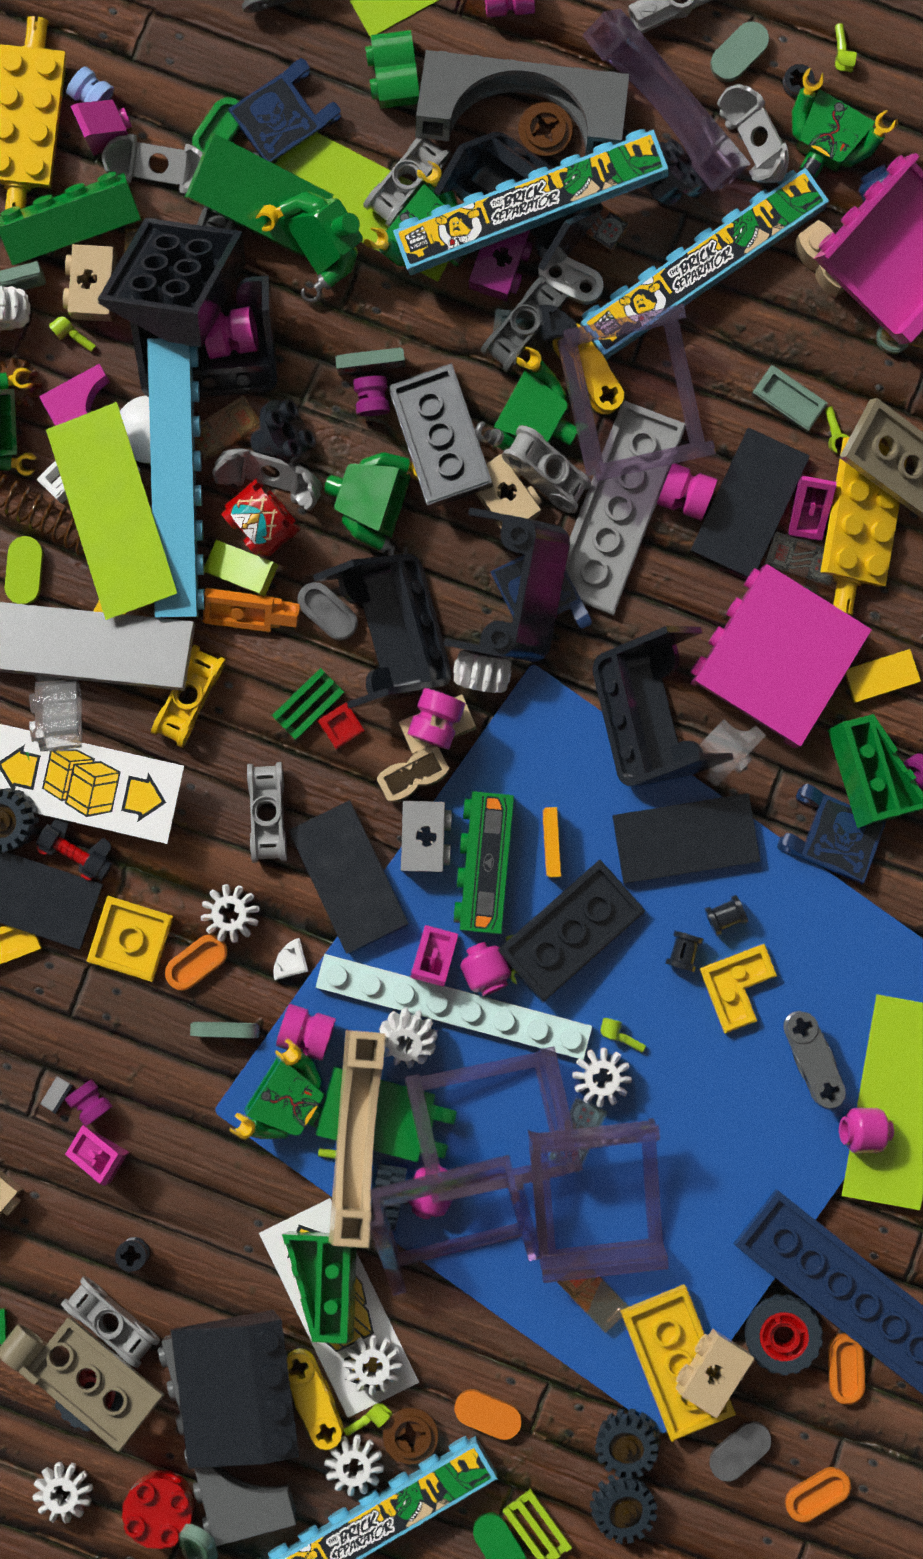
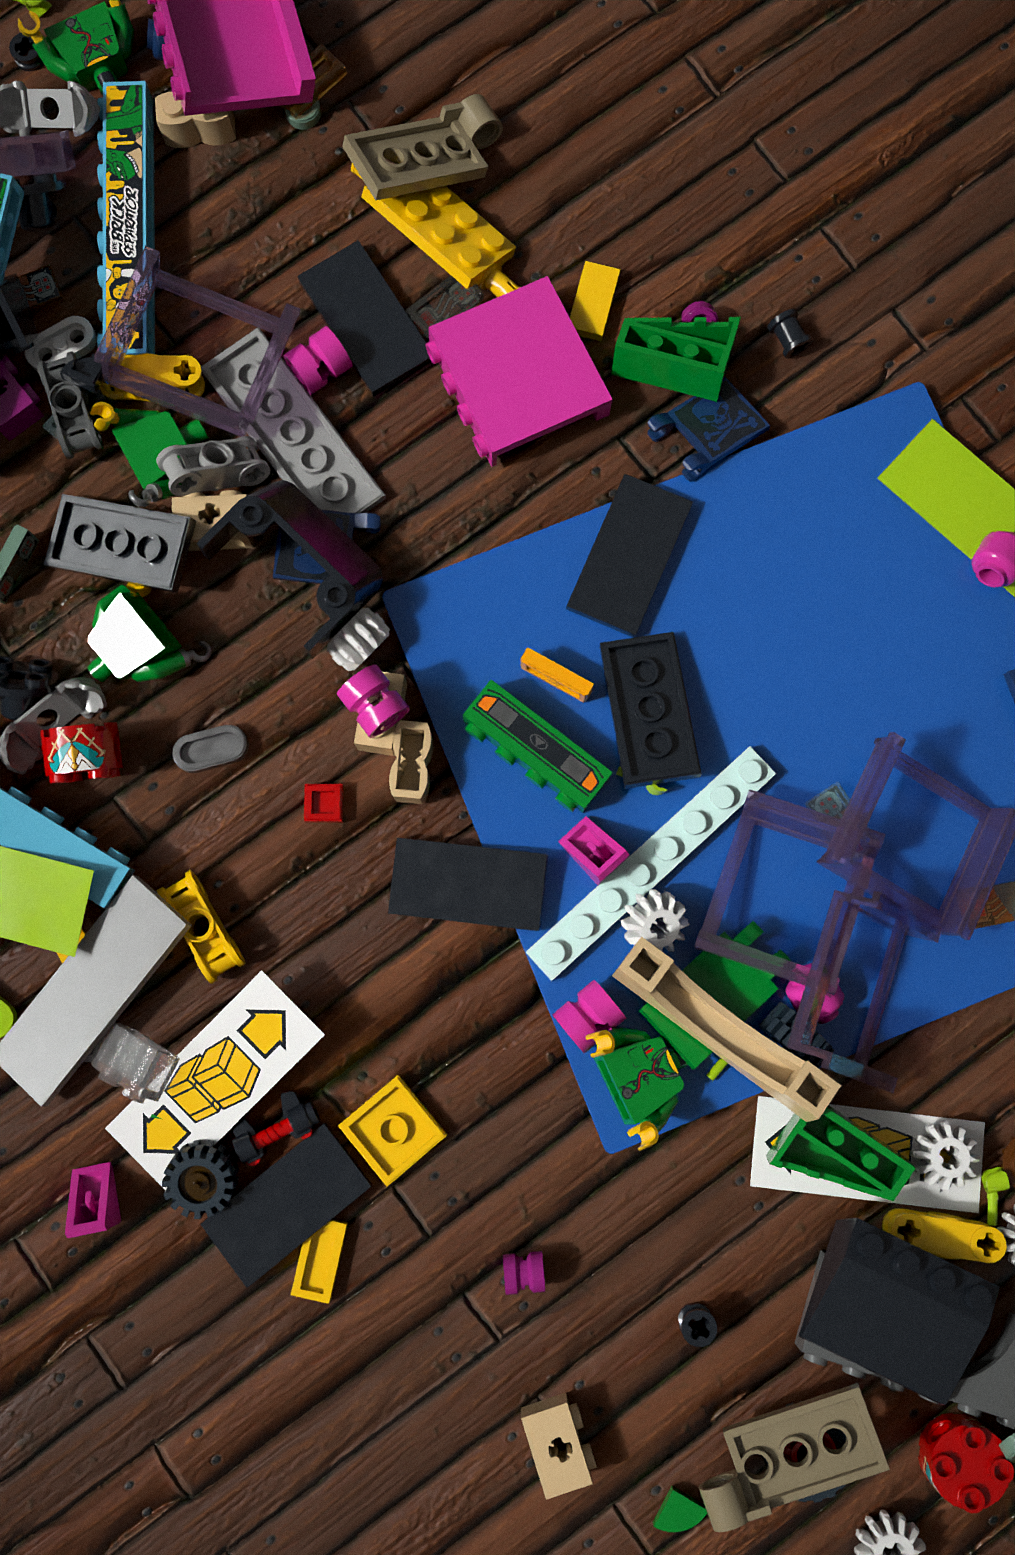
camera: 60 degrees left, 5 degrees down
light grey piece [40,1076,74,1114] -> none
light grey piece [61,1276,160,1368] -> none
dark pink slope [65,1125,129,1186] -> none
orange tile [165,935,228,990] -> none
sand green tile [190,1022,260,1038] -> none
white gear [201,884,260,943] -> none
orange hinge [203,588,300,632] -> none
lime tile [204,540,278,596] -> none
light grey piece [247,762,287,863] -> none
green tile [271,668,345,740] -> none
white tile [273,938,308,980] -> none
black windscreen [313,554,451,708] -> none
magenta wheel [353,376,390,417] -> none
light grey brick [401,801,452,872] -> none
dark pink head [460,942,511,996] -> none
white gear [572,1047,632,1107] -> none
black windscreen [593,626,734,786] -> none
lime hand [600,1018,646,1053] -> none
black bush [665,930,704,972] -> none
clear brick [699,719,766,787] -> none
yellow tile [699,944,777,1033] -> none
black bush [704,895,749,936] -> none
sand green tile [751,365,828,433] -> none
dark grey piece [783,1011,846,1108] -> none
dark pink slope [788,476,837,540] -> none
lime hand [825,406,849,453] -> none

